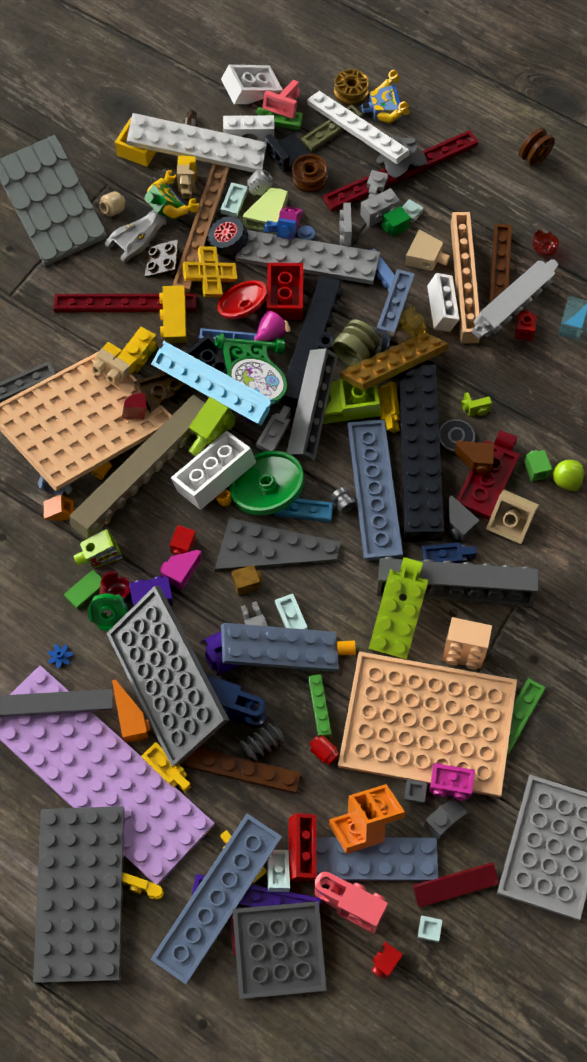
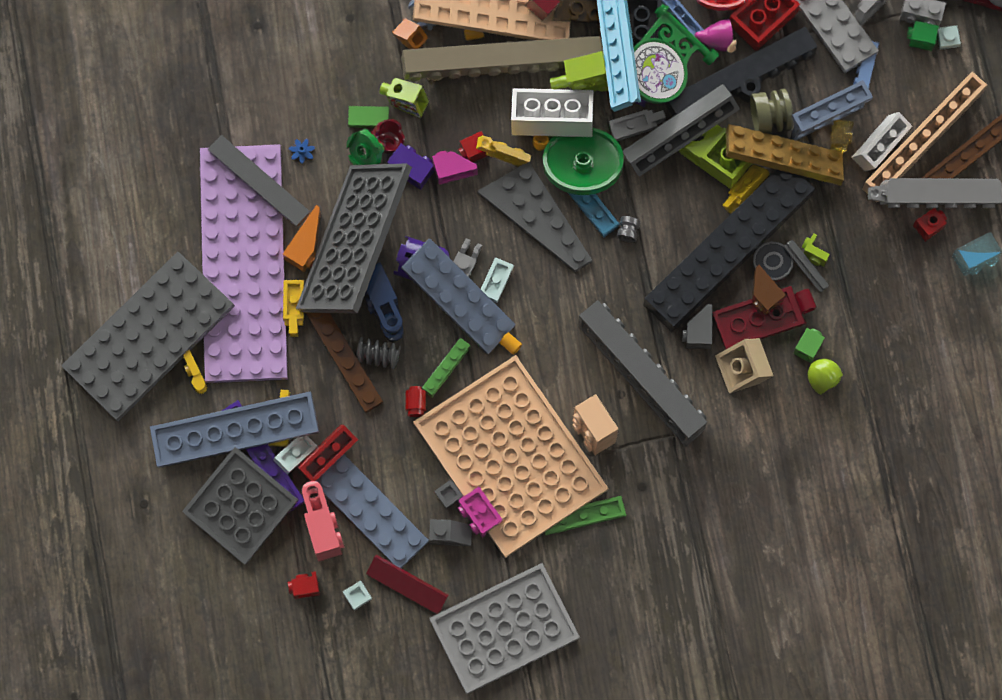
camera: 45 degrees right, 10 degrees up
pearl gold brick [231,565,262,596] -> none
orange bracket [329,784,405,854] -> none
sand blue plate [347,420,403,561] -> none
lime hinge [369,557,428,659] -> none
tan torso [405,230,450,271] -> none
dark blue hinge [422,542,477,563] -> none
none -> yellow hinge [476,136,531,167]
none -> dark grey axle [784,240,829,292]

